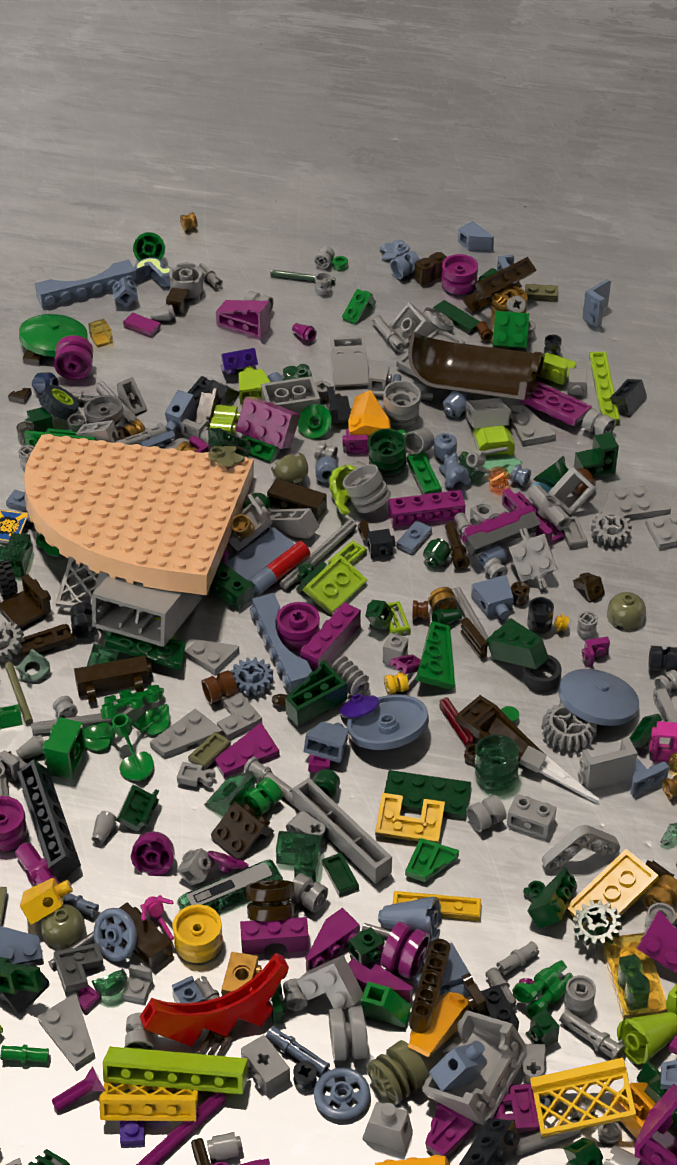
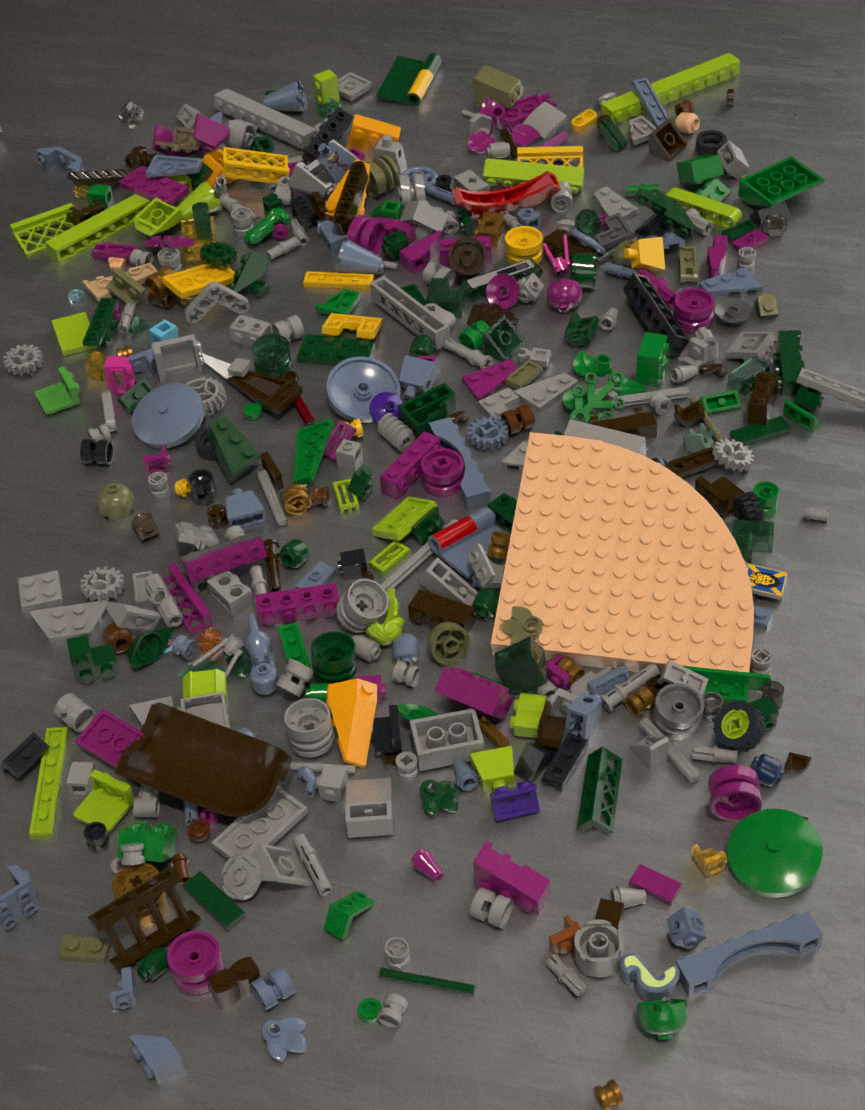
camera: 175 degrees left, 0 degrees up
magenta piece [51,1066,105,1111] -> none
none -> medium azure brick [149,320,178,343]
none -> light grey pin [214,176,227,199]
none -> dark orange bracket [549,915,580,955]
none -> dark green brick [570,253,597,289]
none -> dark green fence [577,746,623,835]
none -> dark brown bracket [674,400,705,428]

